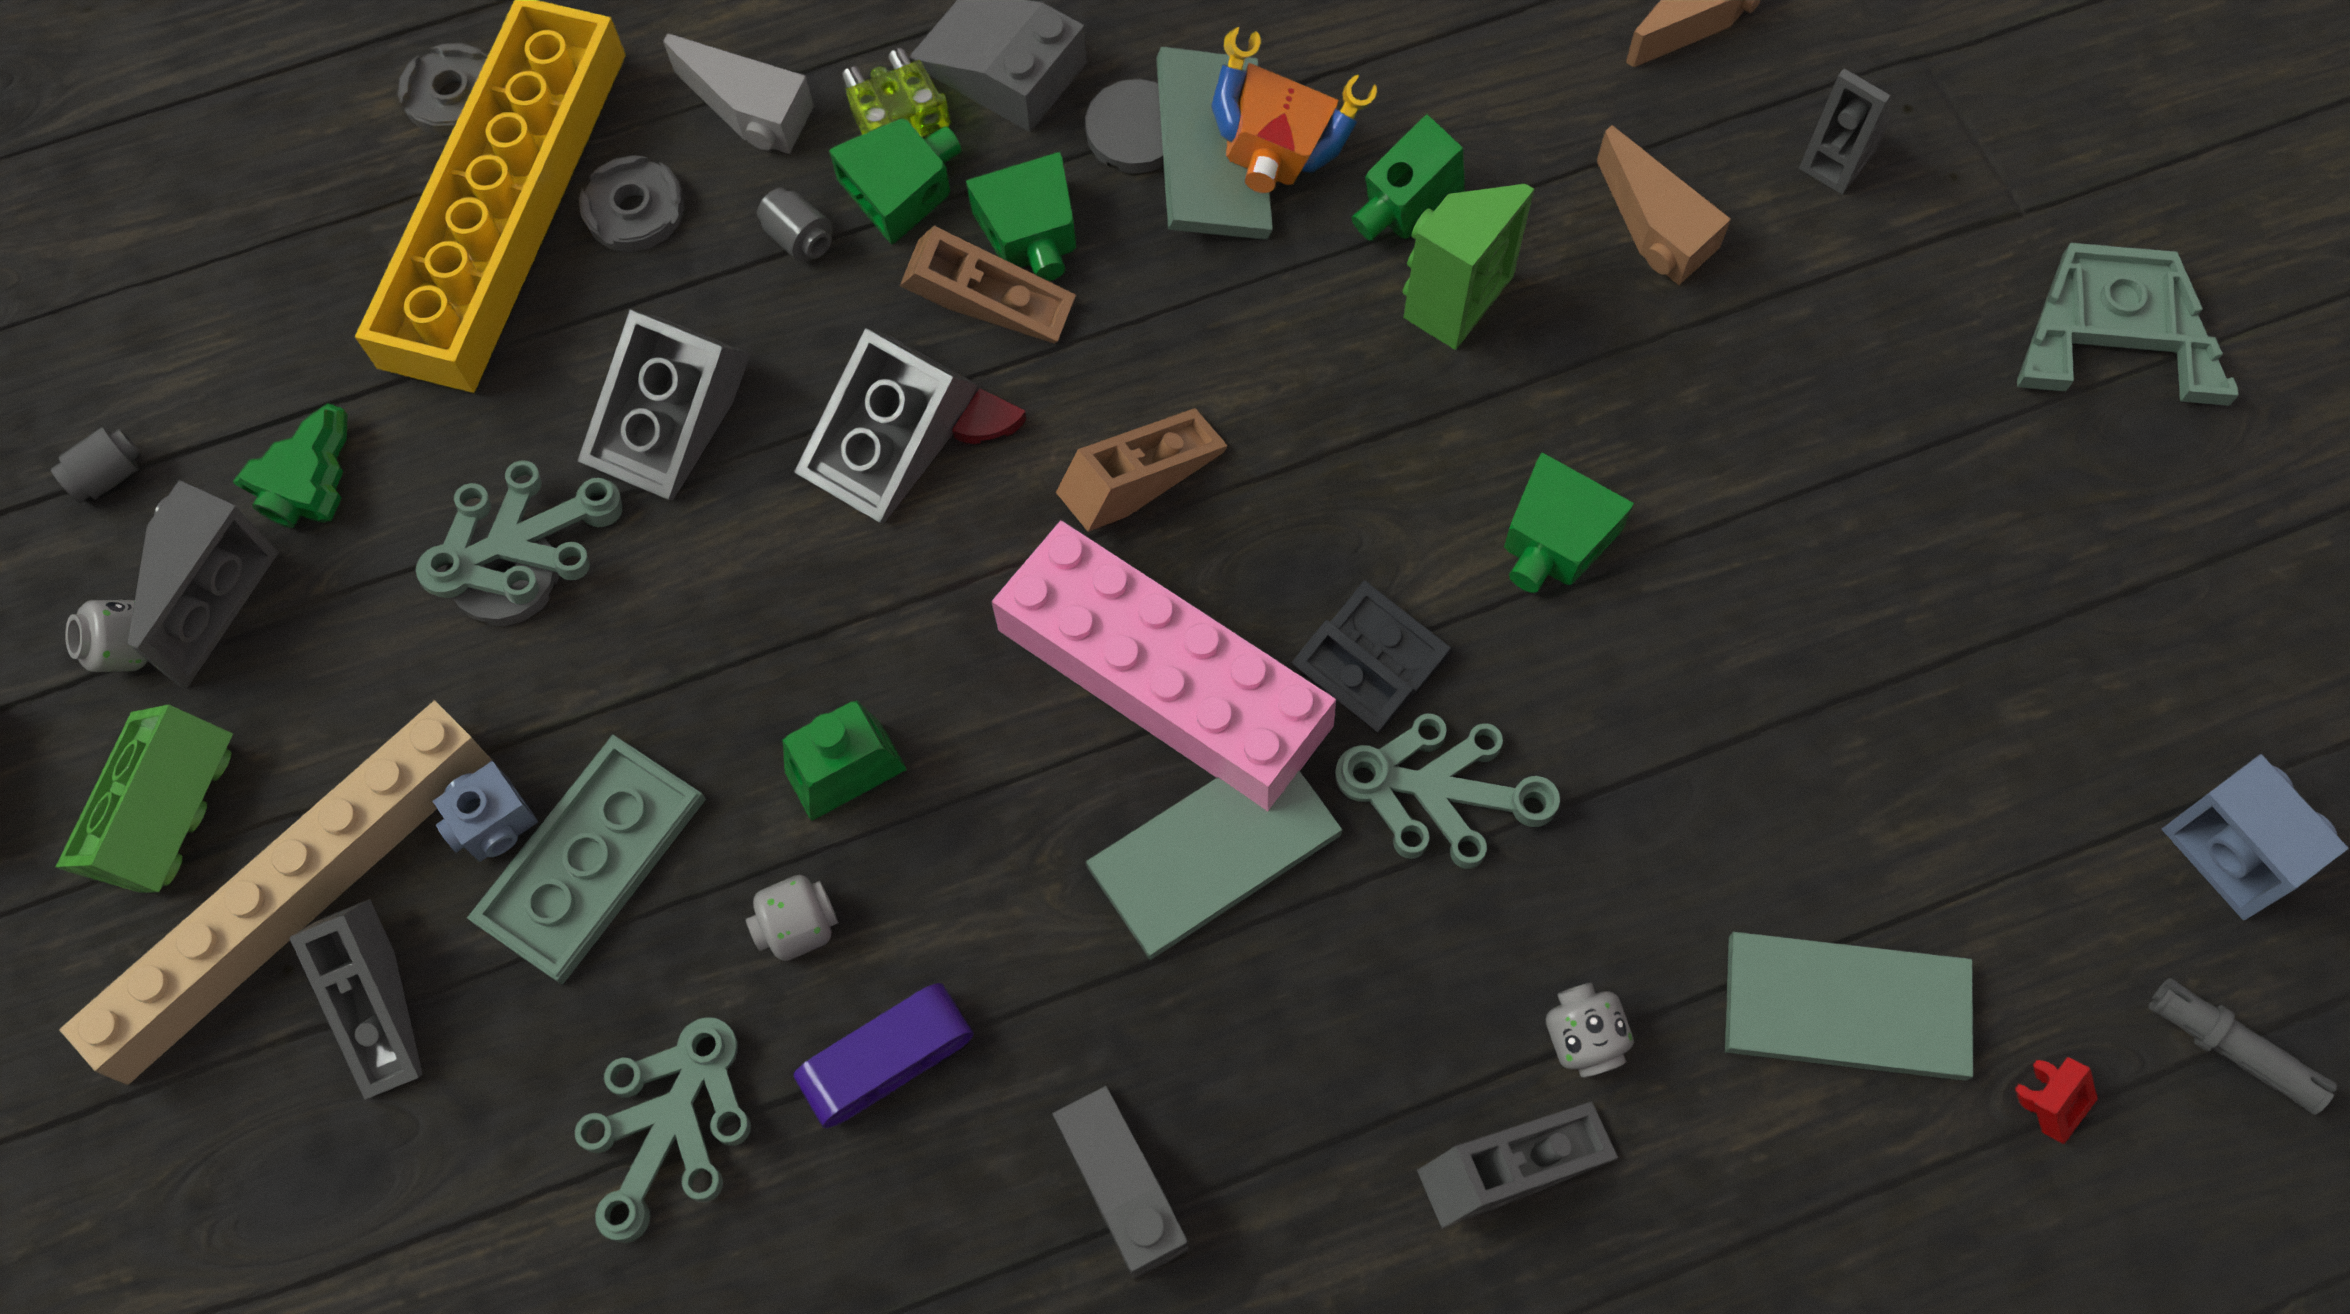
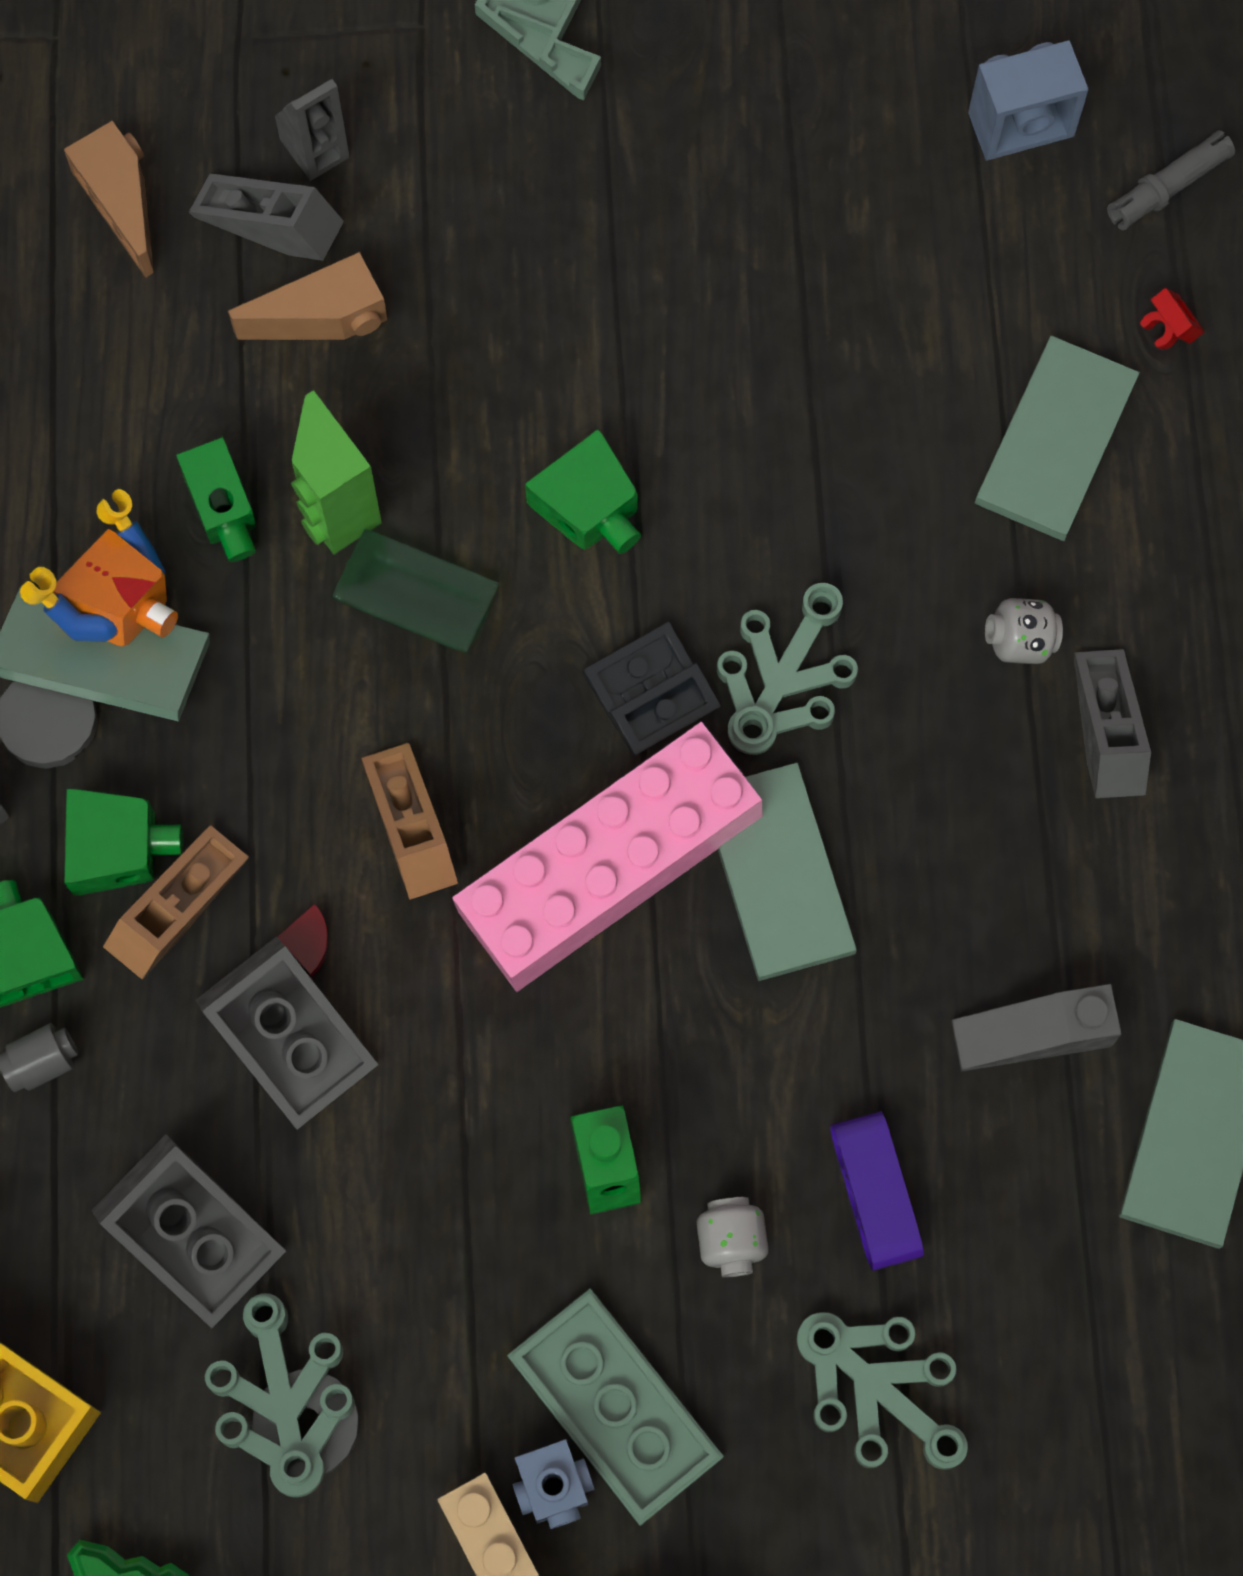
camera: 75 degrees left, 5 degrees up
none -> dark grey slope [189,173,344,261]
none -> clear green piece [332,528,499,654]

